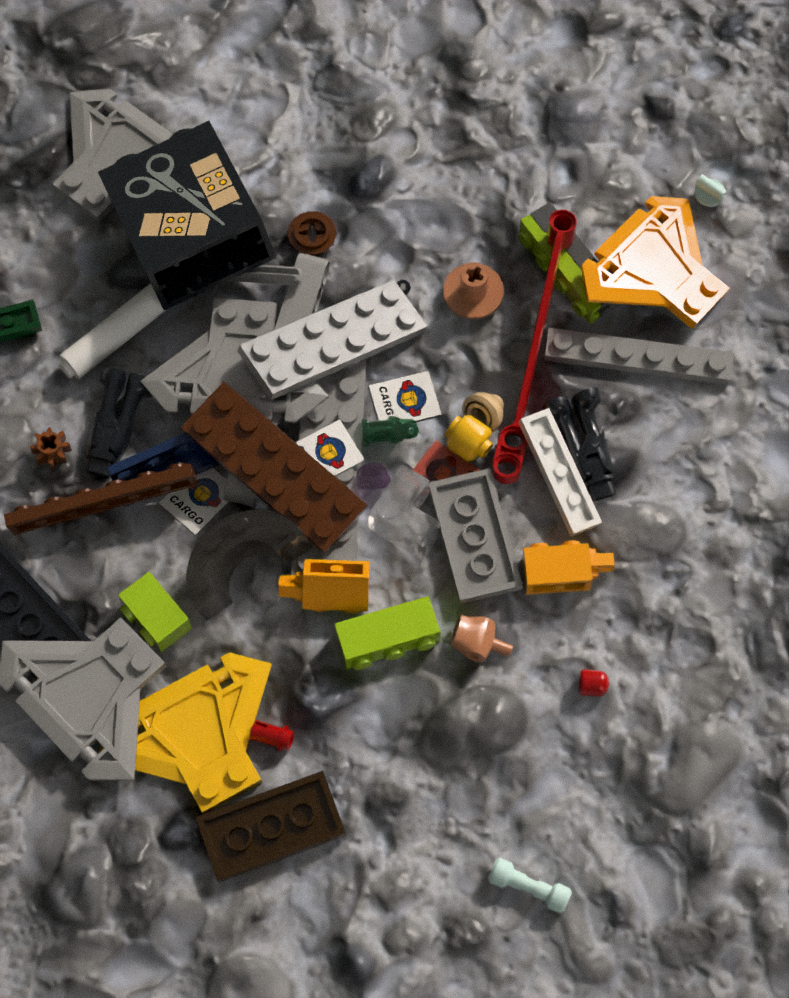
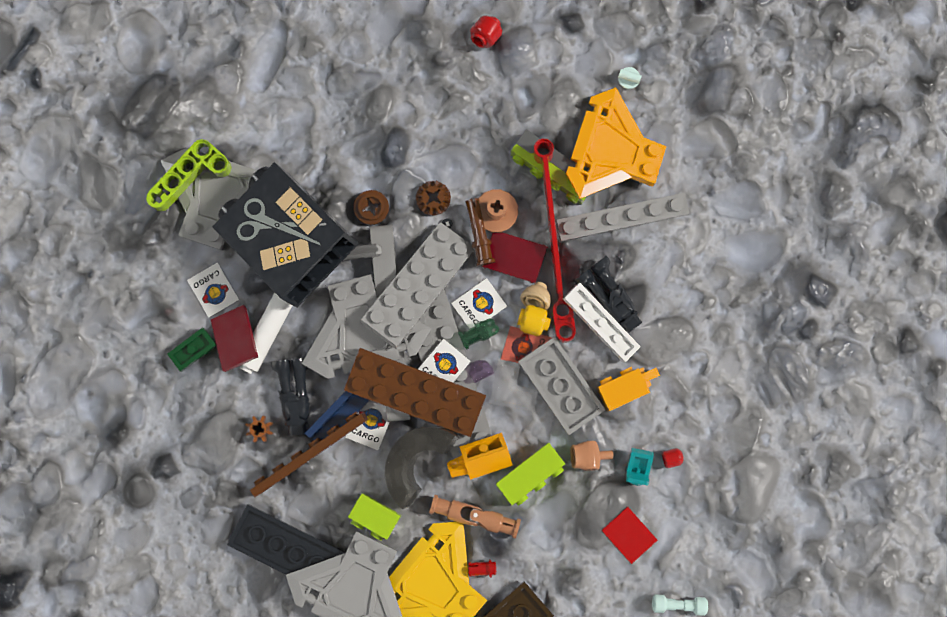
camera: 20 degrees left, 15 degrees up
none -> lime beam [146,139,232,212]
none -> white sticker [187,262,239,318]
none -> dark red piece [211,305,258,372]
none -> reddish brown gear [416,180,451,216]
none -> nougat piece [429,494,521,539]
none -> reddish brown pin [465,198,495,267]
none -> red head [470,15,502,48]
none -> dark red piece [481,232,548,284]
none -> red sticker [601,507,658,564]
none -> teal bracket [626,448,654,486]

